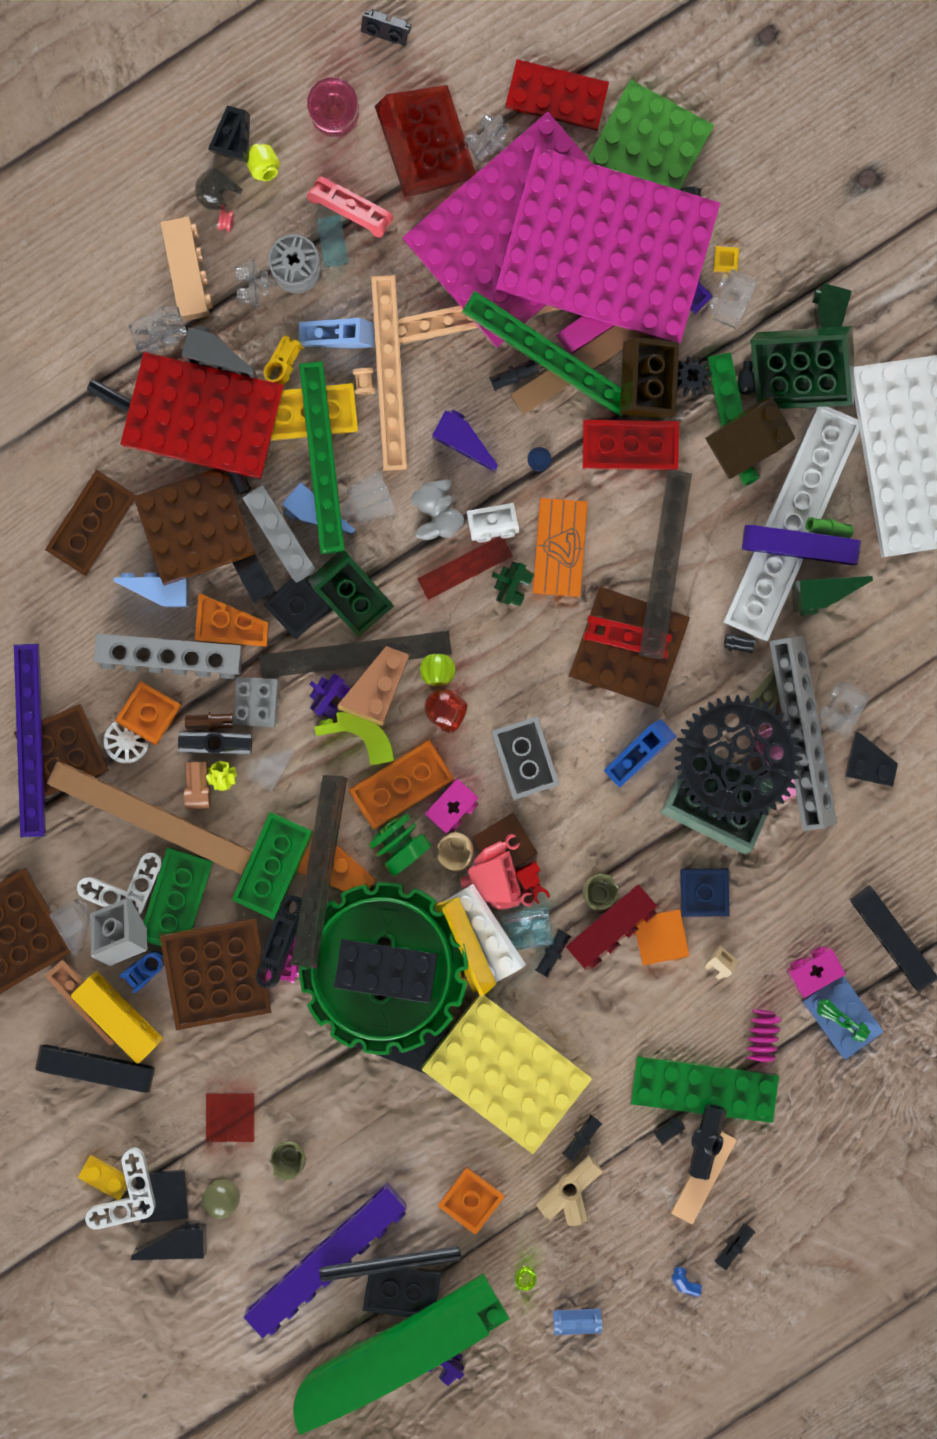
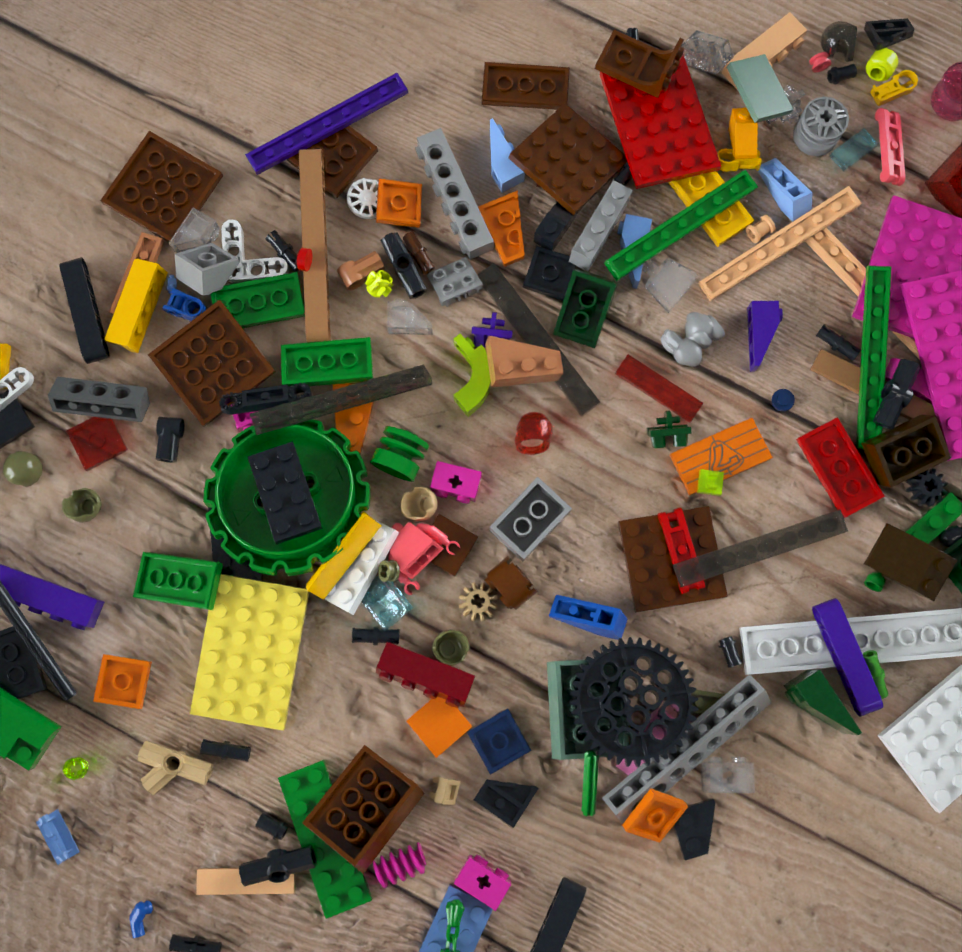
camera: 60 degrees right, 10 degrees down
dark grey slope [182,326,258,379] -> none
orange tile [349,739,455,830] -> none
lime piece [420,654,455,686] -> none
white bracket [467,503,519,542] -> none
red piece [515,860,550,904] -> none
none -> dark grey brick [48,377,150,422]
none -> green tile [133,552,223,610]
none -> black piece [156,417,185,463]
none -> medium blue piece [165,274,177,294]
none -> black pin [265,230,299,272]
none -> red tile [296,247,312,271]
none -> reddish brown slope [303,745,425,874]
none -> olive bush [378,560,400,582]
none -> tan gear [459,582,498,622]
none -> black wing [473,779,539,828]
none -> reddish brown brick [485,556,538,610]
none -> green axle [582,750,599,817]
none -> reddish brown bracket [595,30,685,98]
none -> orange plate [622,788,688,843]
none -> lime tile [697,469,724,496]
none -> sand green tile [726,54,793,123]
none -> light orange slope [728,107,758,159]
none -> black pin [827,64,857,85]
none -> yellow piece [870,70,918,106]
none -> black piece [873,359,921,430]

